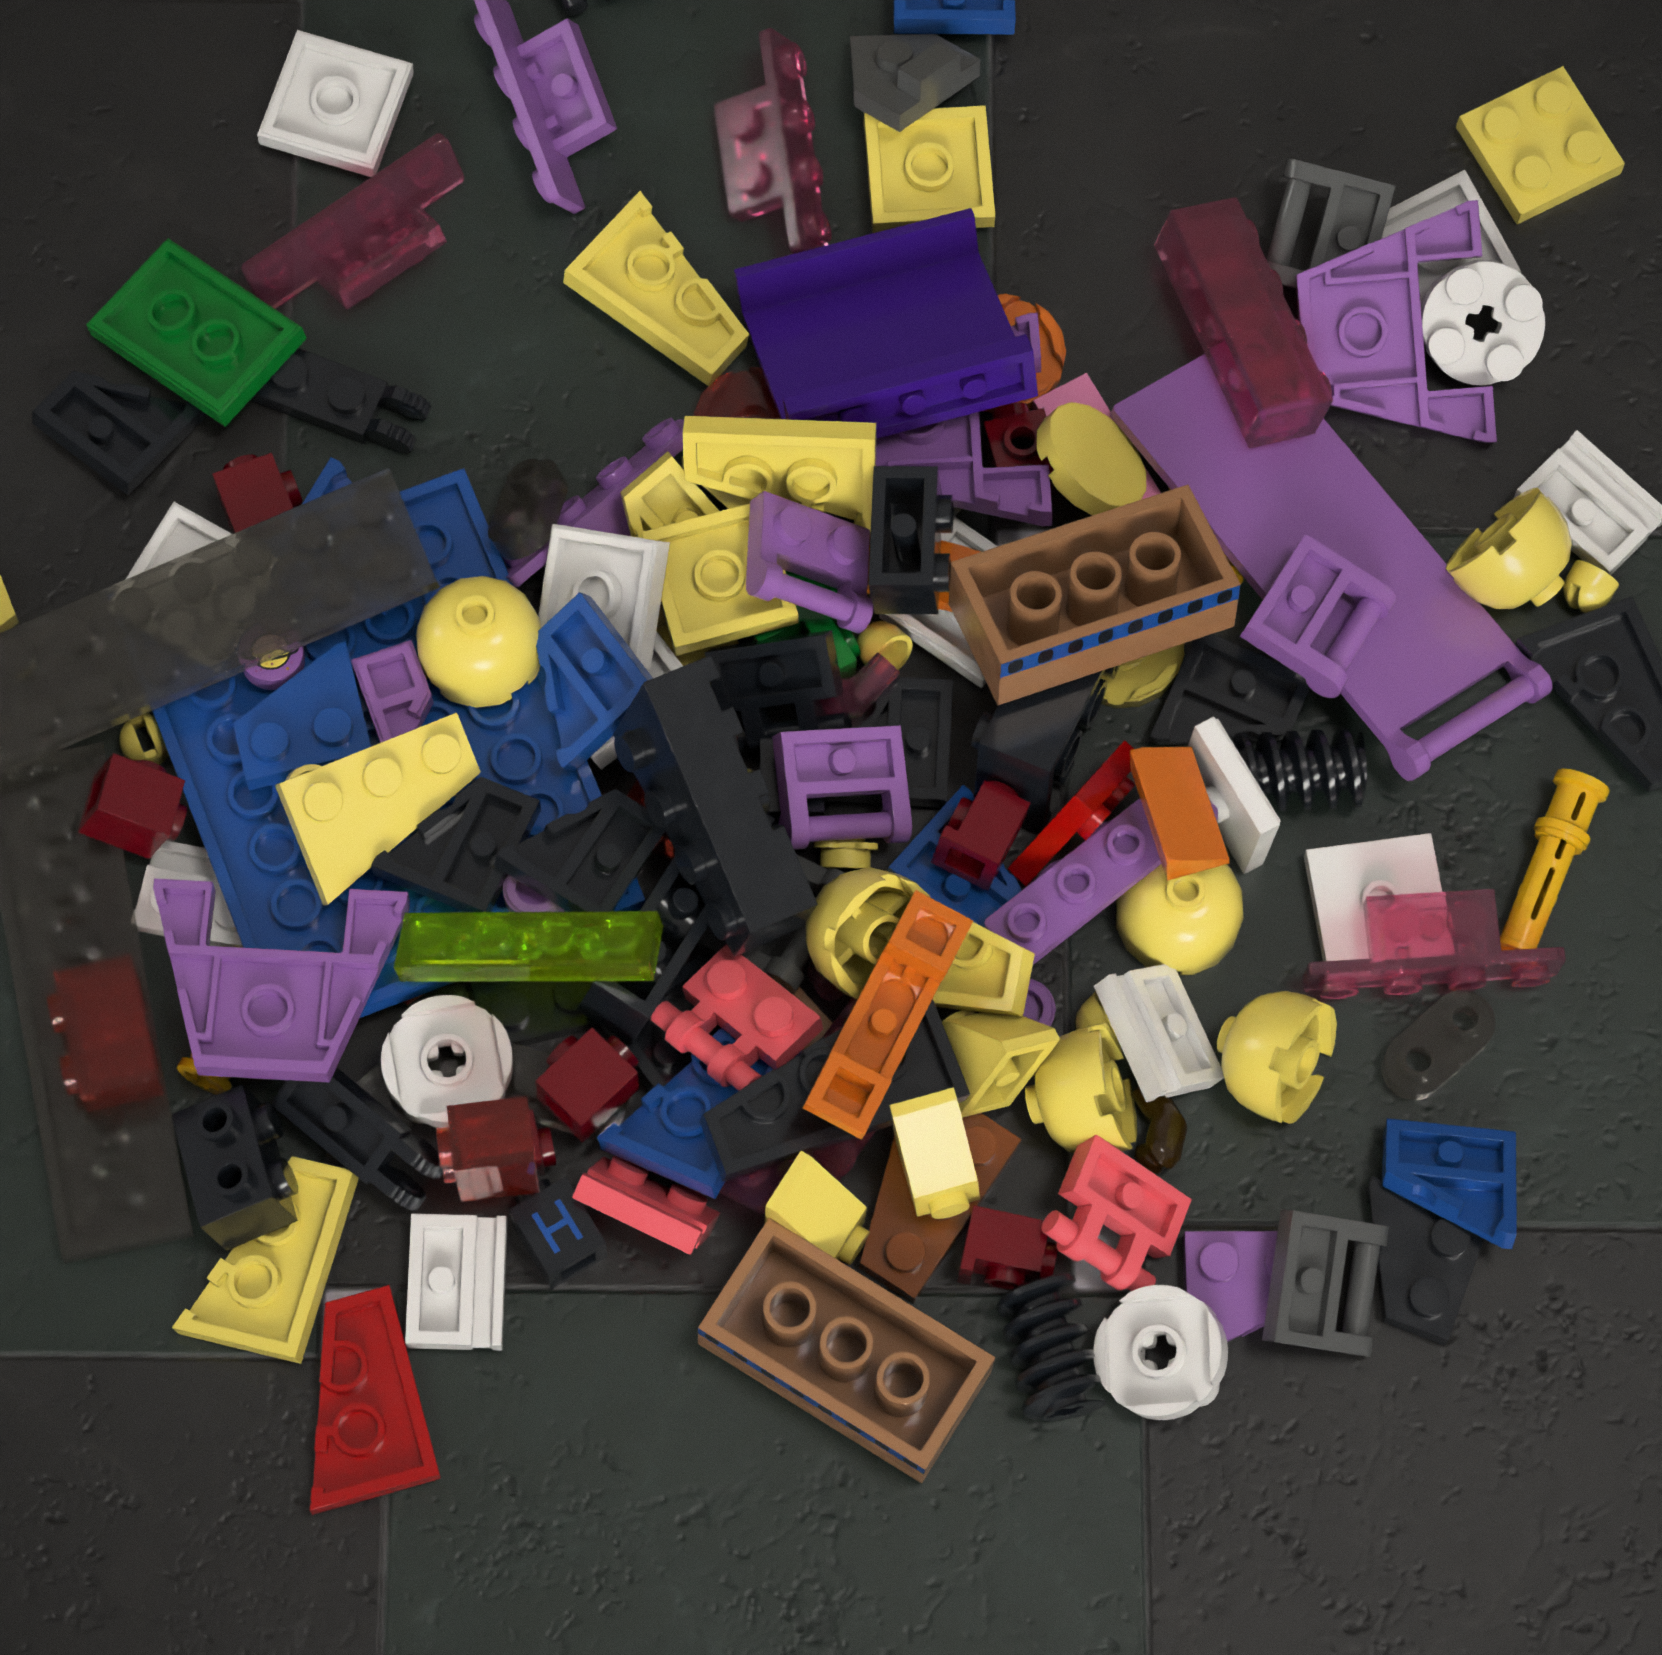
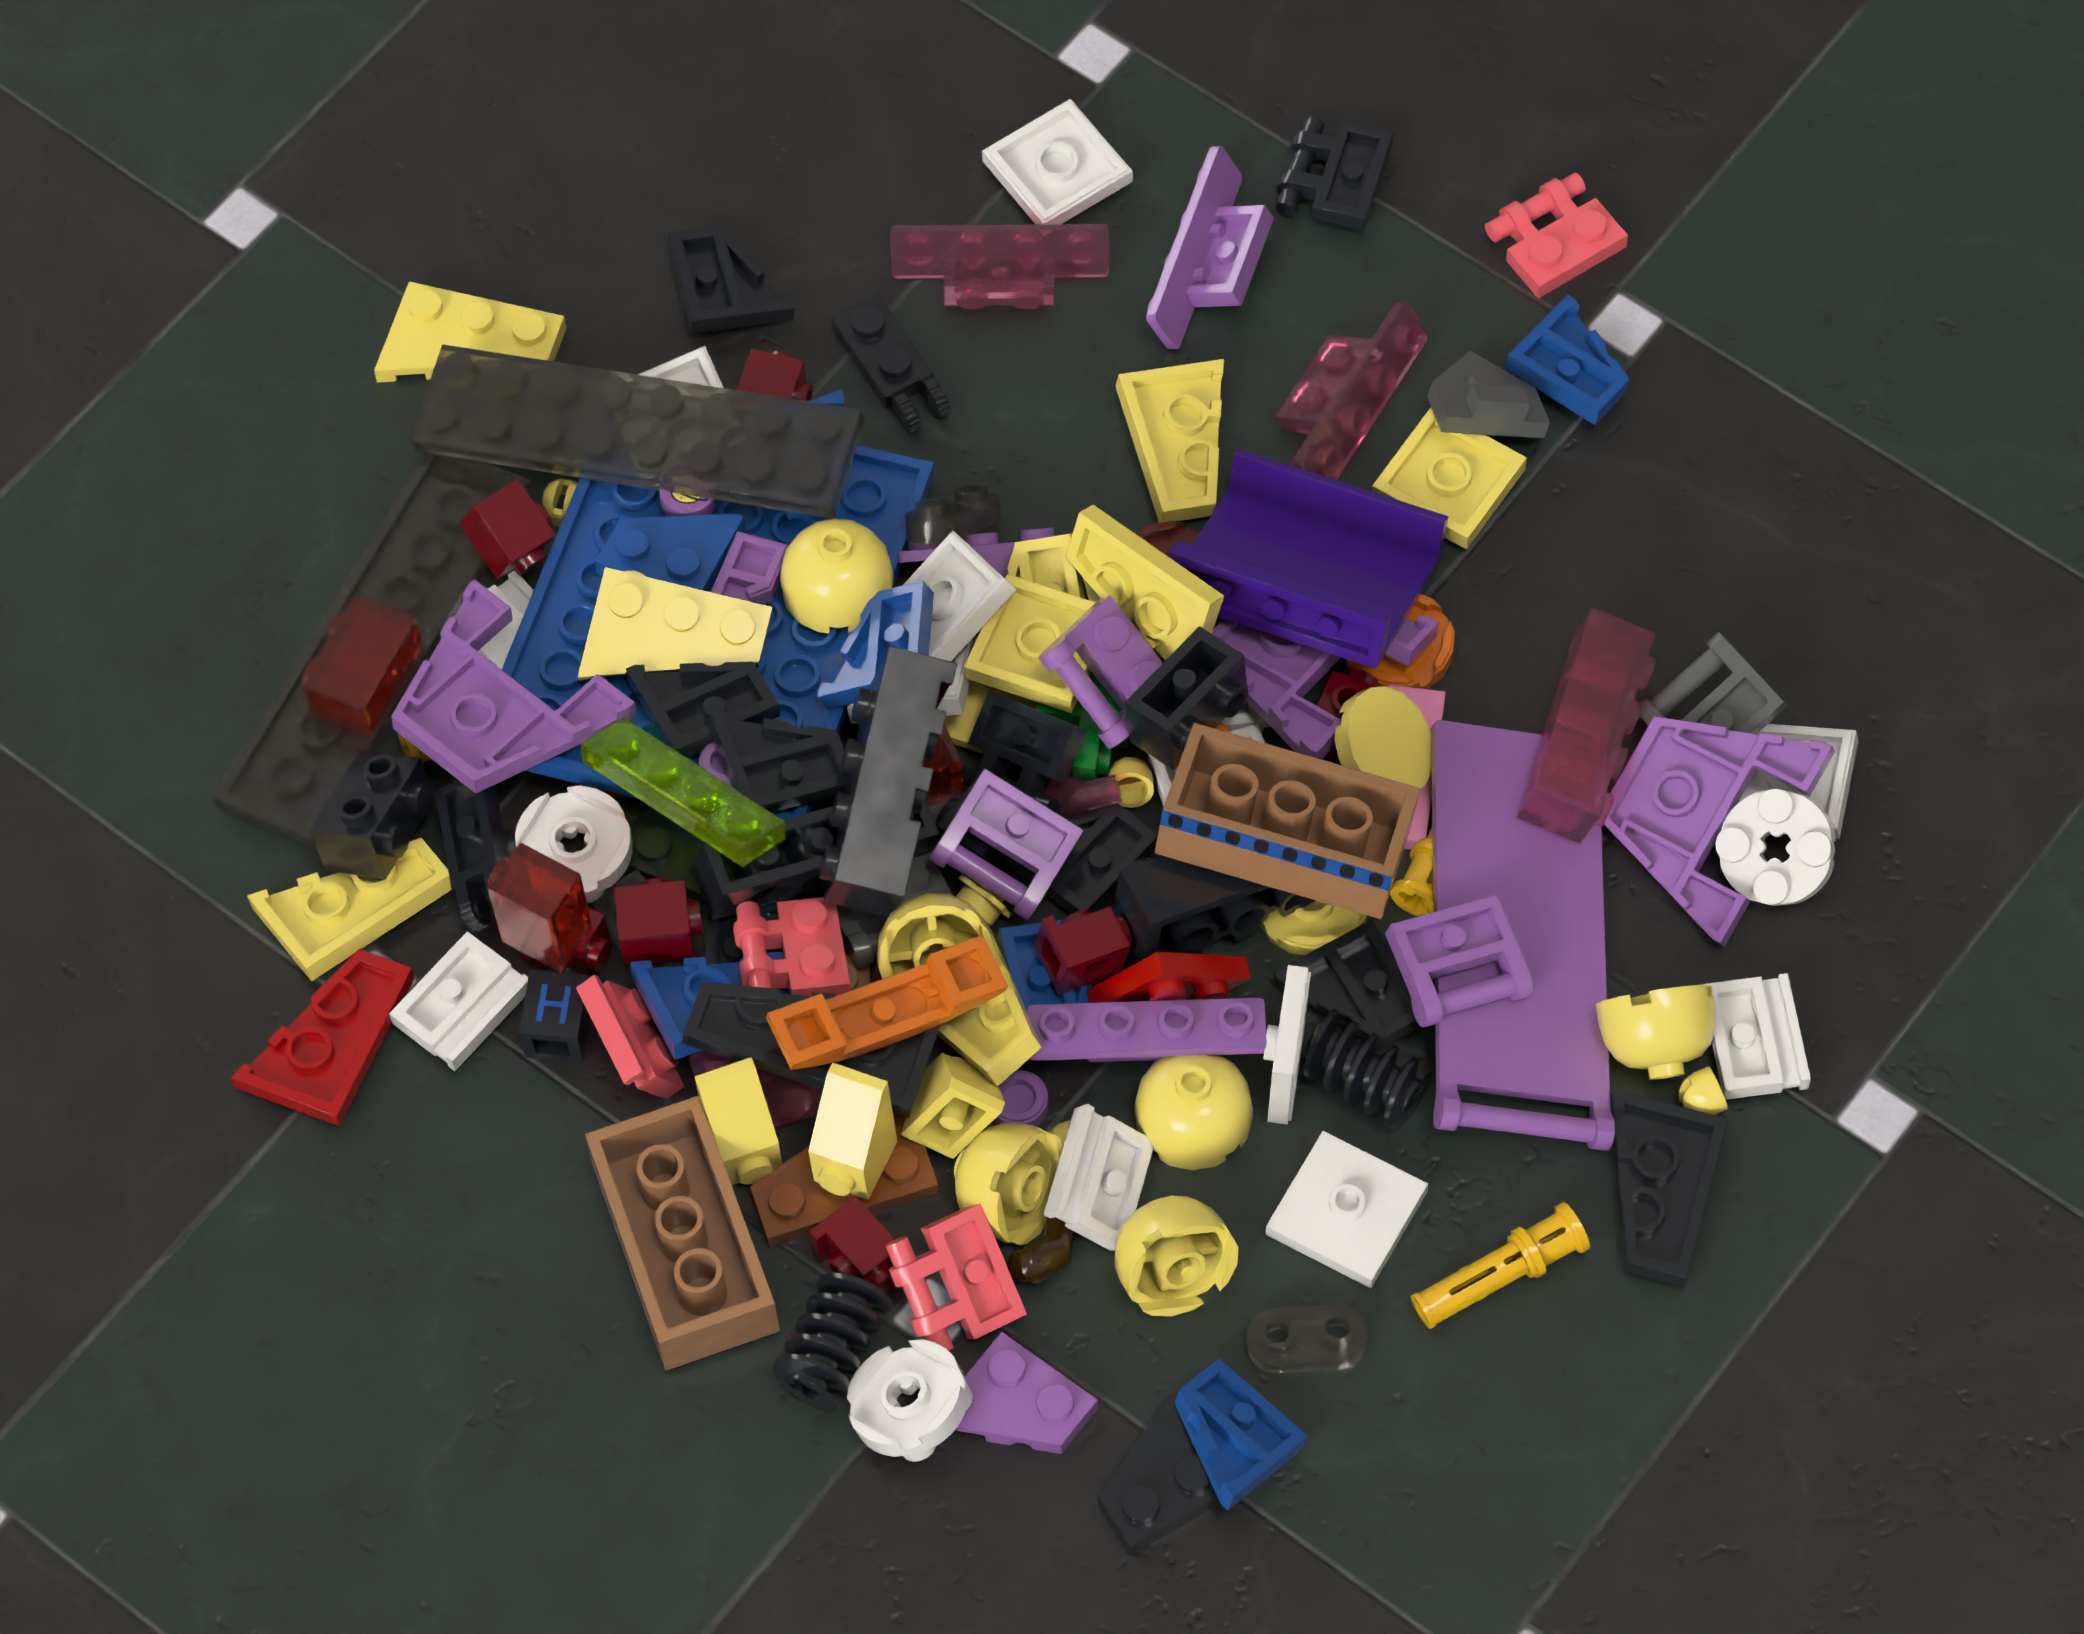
camera: 45 degrees right, 10 degrees down
green tile [86,238,307,427] -> none
orange slope [1129,747,1230,881] -> none
dark grey plate [1262,1209,1389,1357] -> none
clear pink bracket [1302,889,1566,999] -> none
light yellow plate [1456,66,1625,225] -> none

